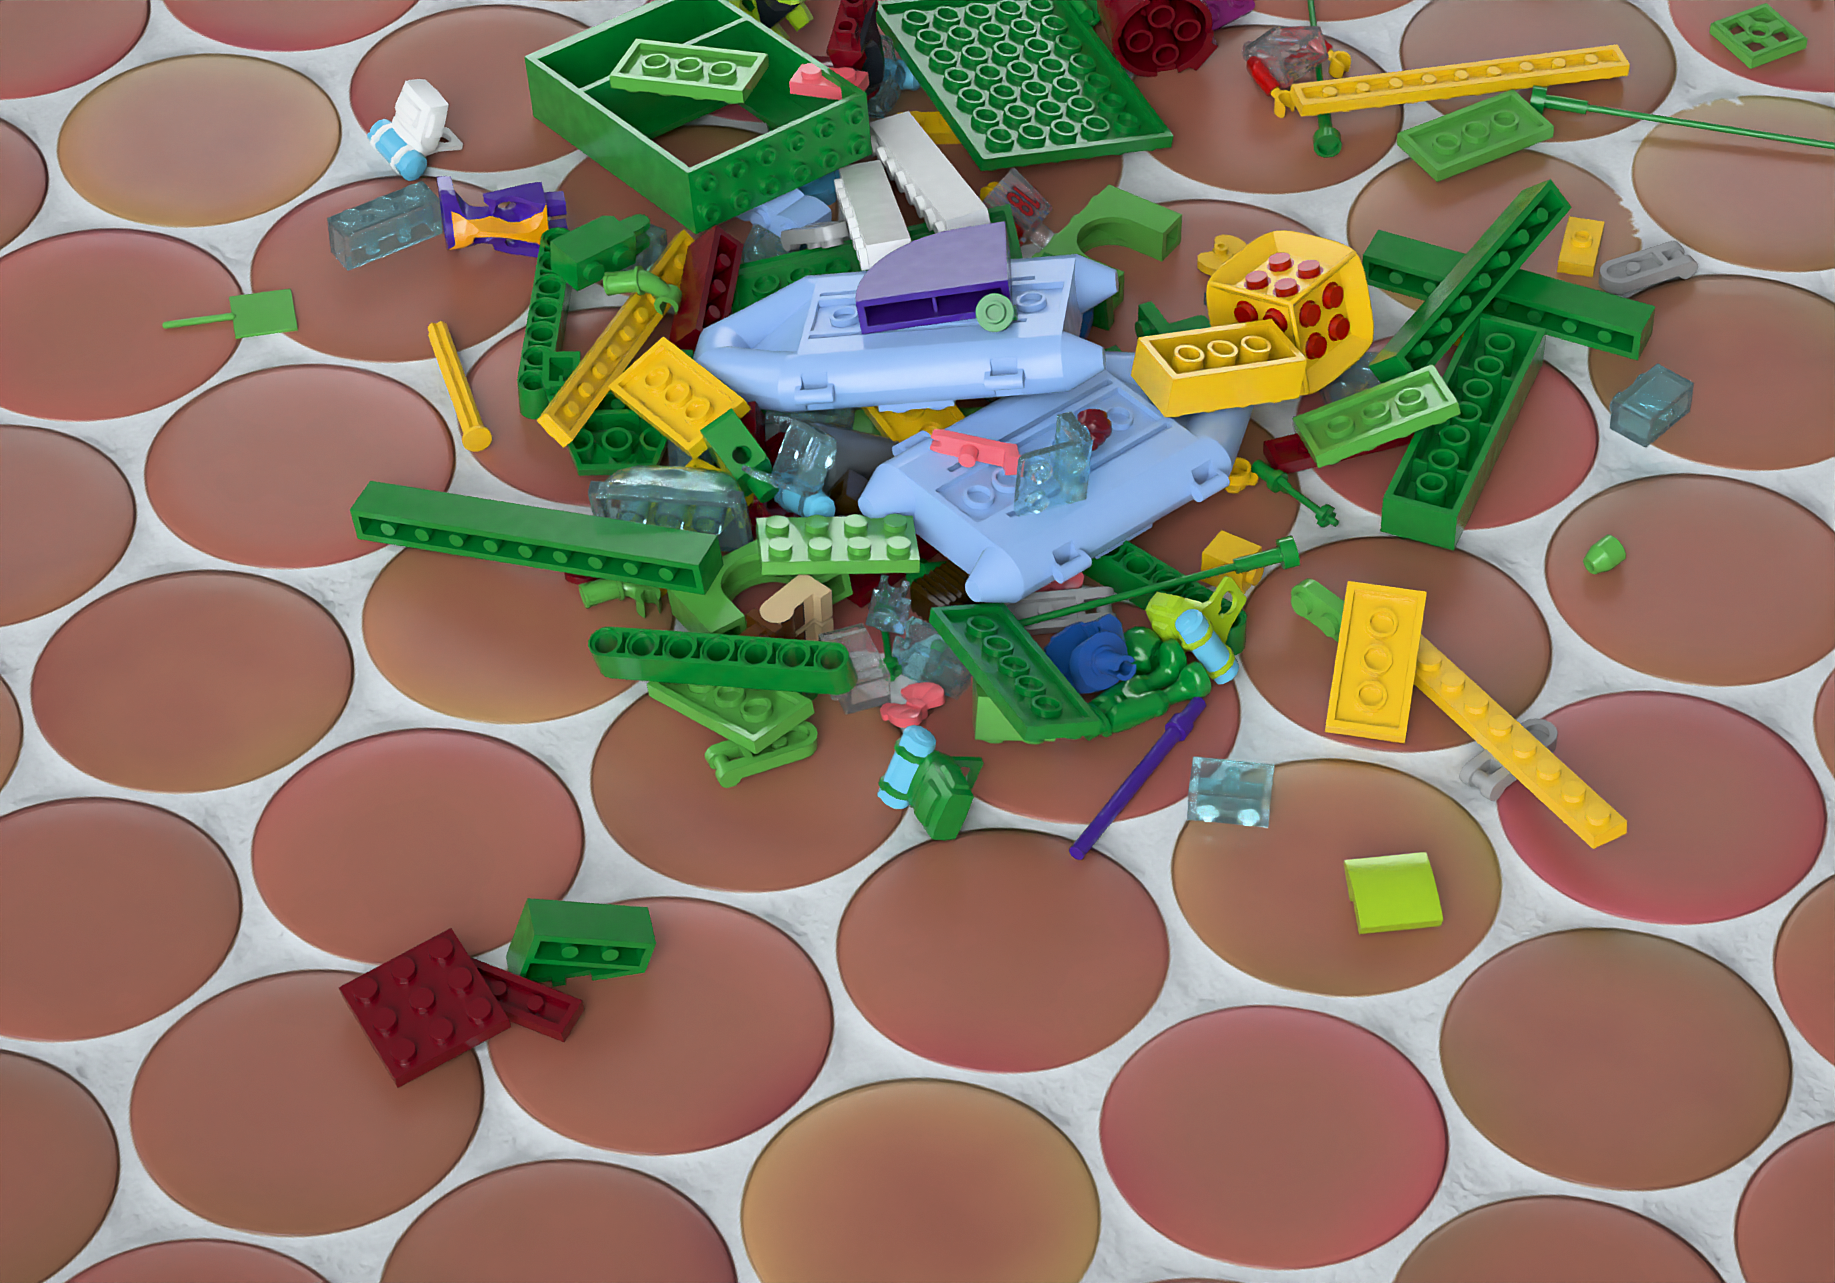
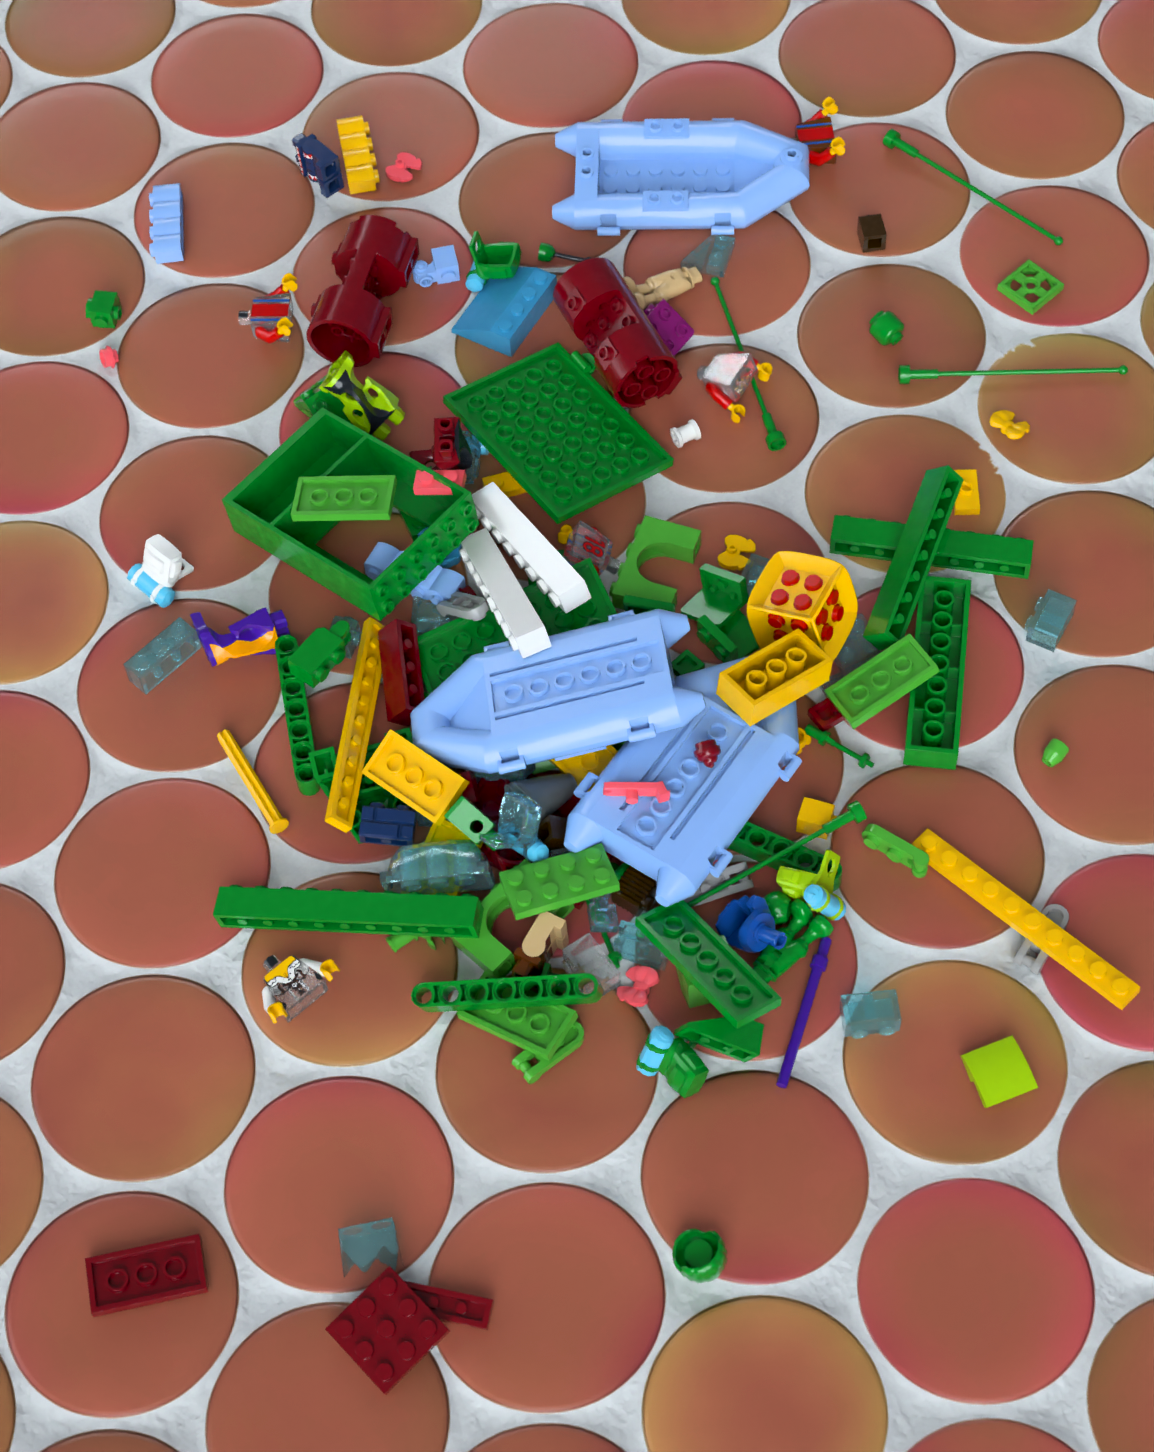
camera: 10 degrees left, 15 degrees up
bright green piece [162,288,298,339] -> none
green wedge [506,898,656,987] -> none
bright green piece [603,265,682,315] -> none
brick [855,221,1013,334] -> none
plate [976,293,1018,332] -> none
clear light blue bracket [1013,411,1093,517] -> none
yellow plate [1290,44,1630,116] -> none
yellow plate [1325,581,1427,743] -> none
bright green plate [1397,89,1554,182] -> none
light grey plate [1598,240,1698,295] -> none
none -> dark red plate [85,1234,209,1317]
none -> torso [262,955,340,1024]
none -> clear light blue piece [338,1217,404,1278]
none -> dark blue brick [359,803,417,848]
none -> white bush [670,419,701,448]
none -> green piece [672,1229,727,1283]
none -> green slope [674,1017,764,1062]
none -> green bracket [681,563,749,628]
none -> green head [869,310,904,346]
none -> yellow piece [989,410,1030,439]

